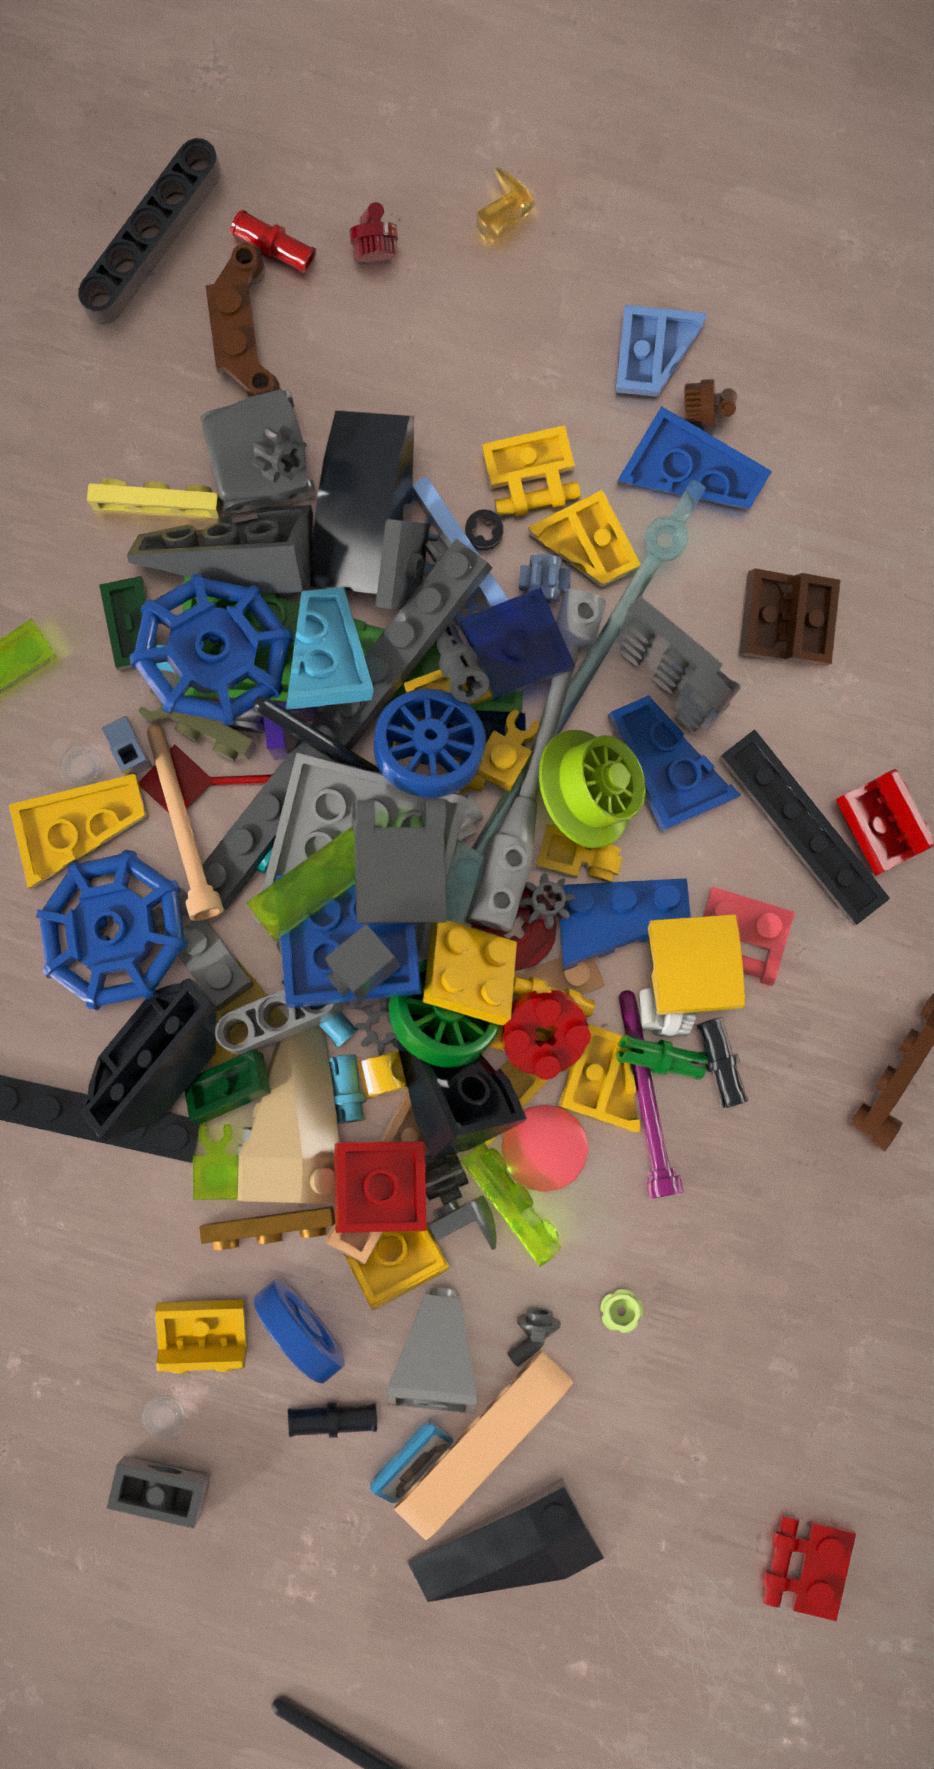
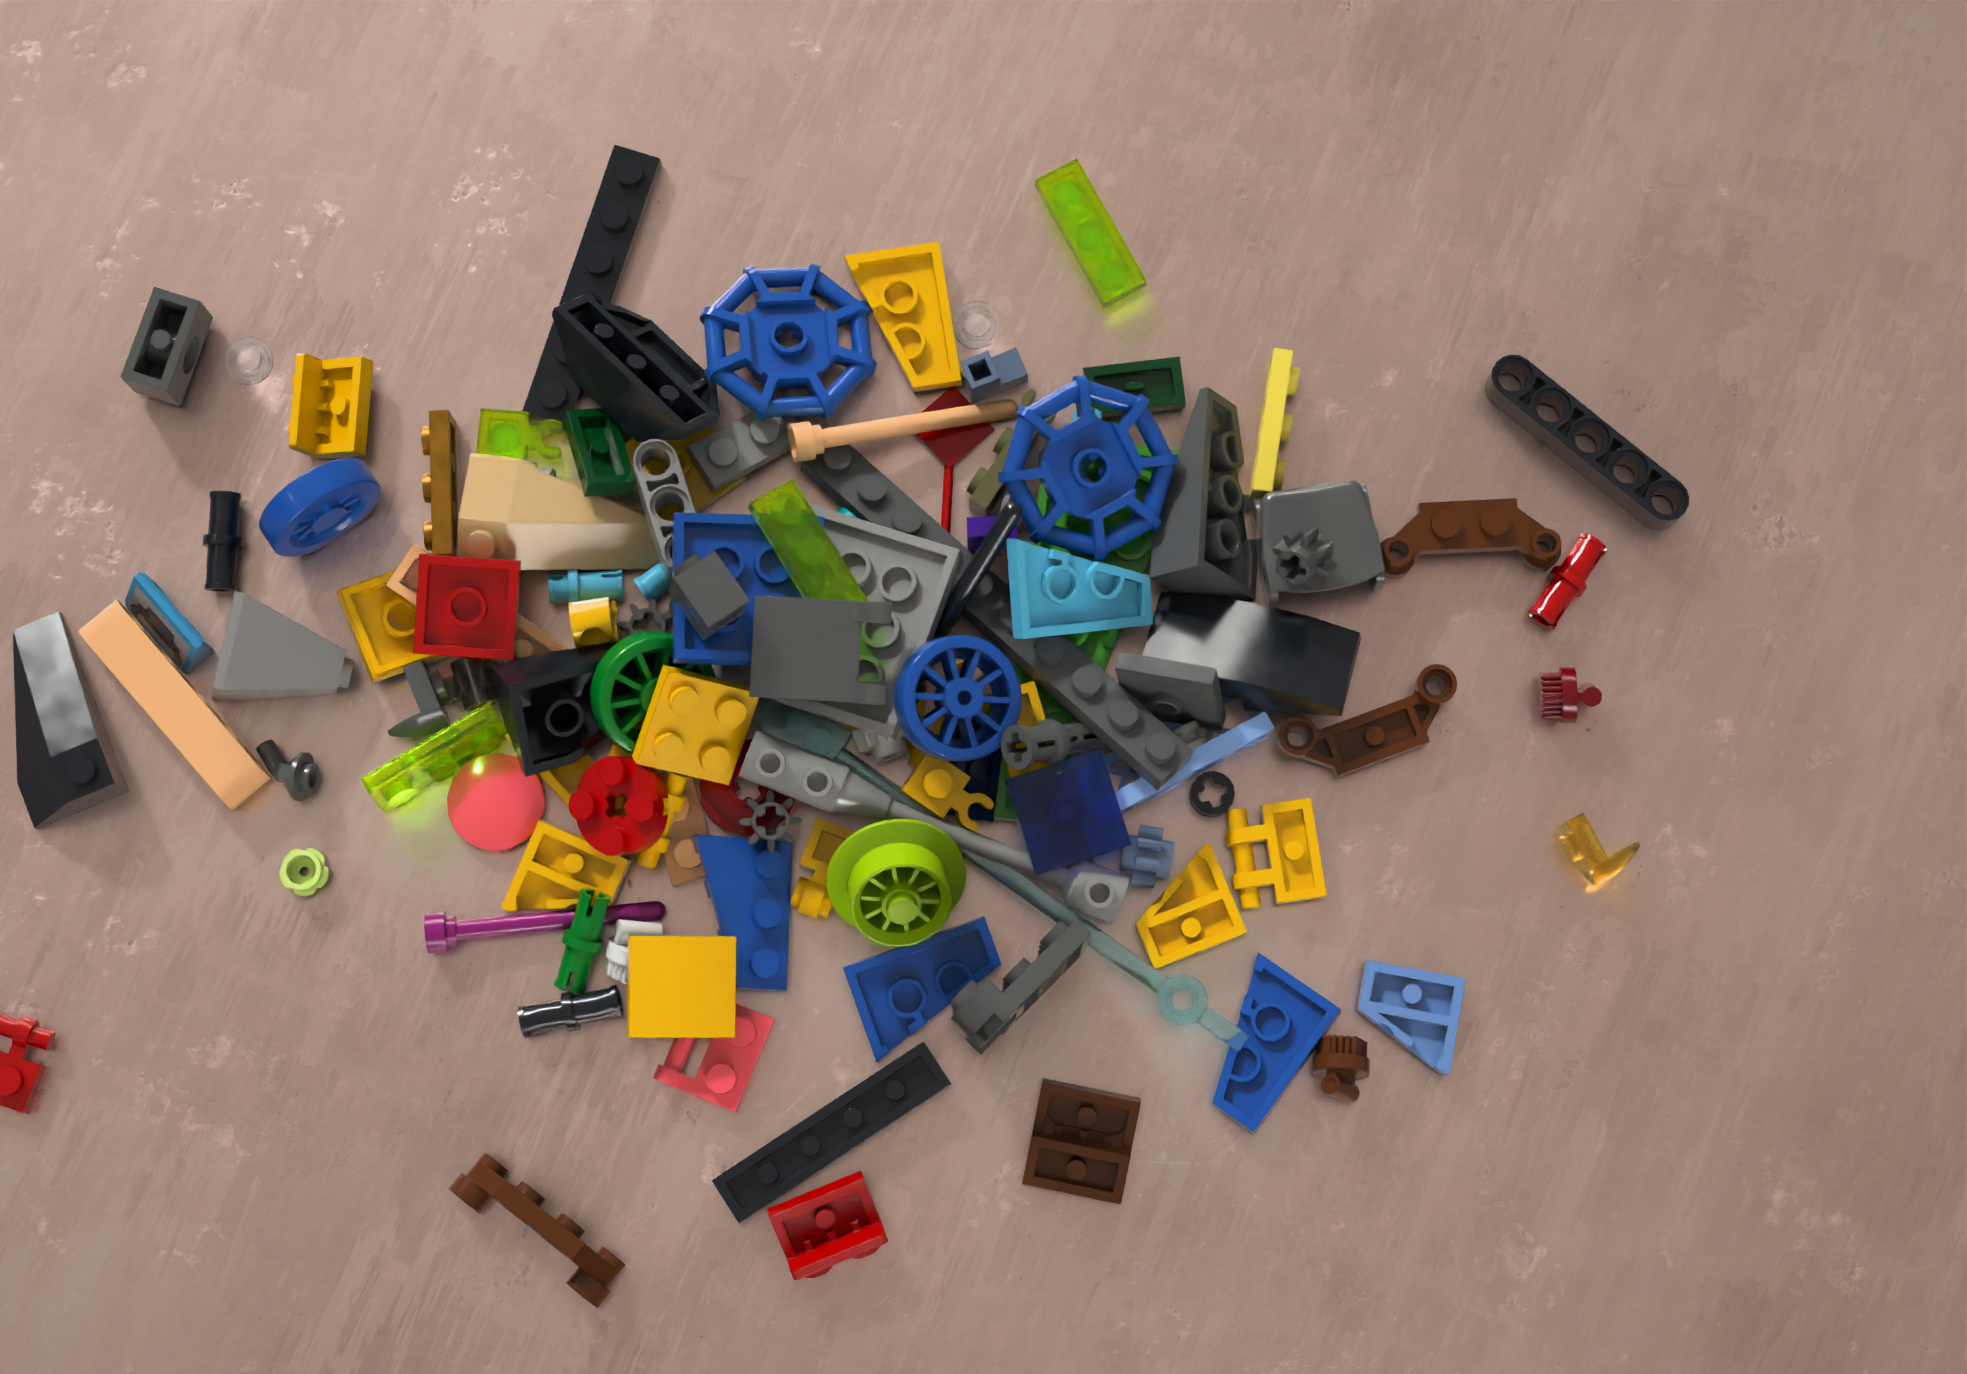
camera: 95 degrees right, 5 degrees down
none -> reddish brown plate [1277,664,1457,778]

